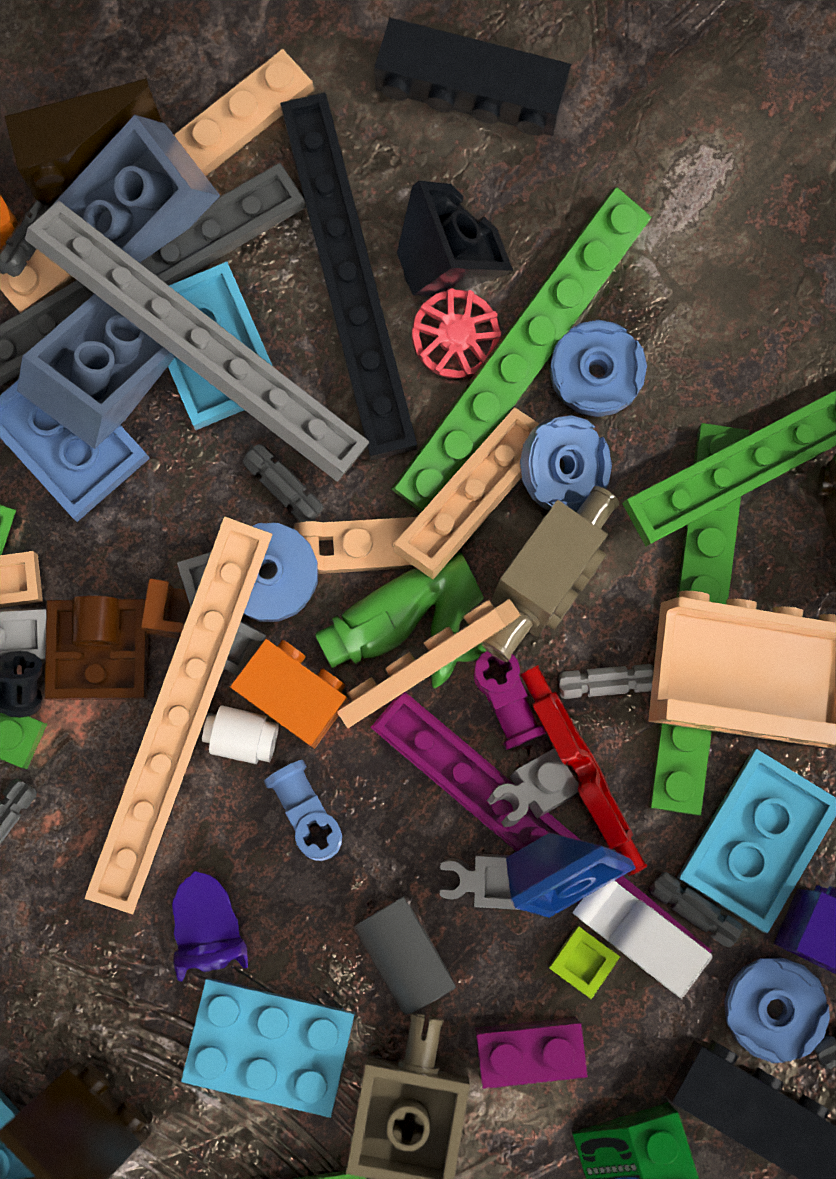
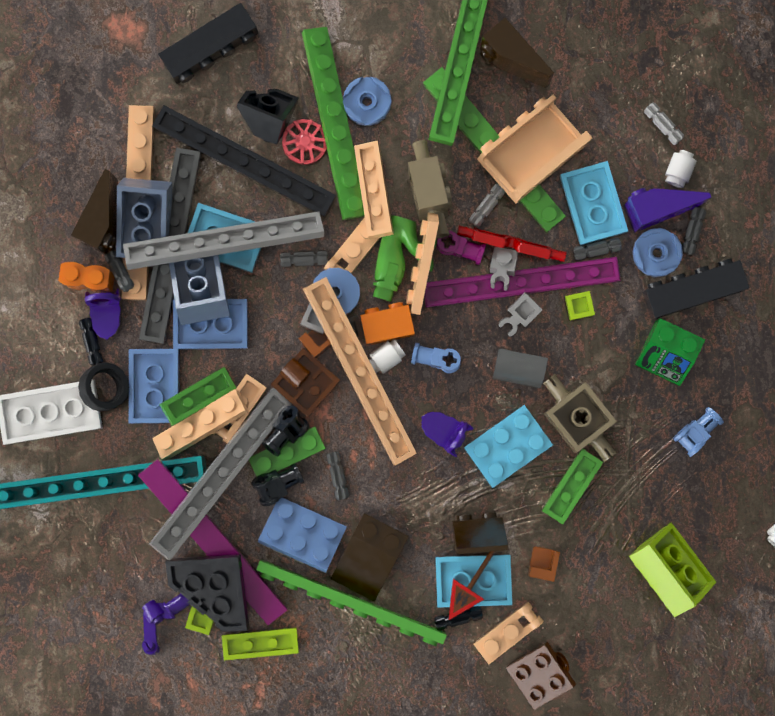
camera: 45 degrees left, 5 degrees up
magenta brick [475,1017,588,1089] -> none
blue slope [506,833,636,918] -> none
medium blue plate [520,415,612,512] -> none
white piece [572,881,712,1000] -> none

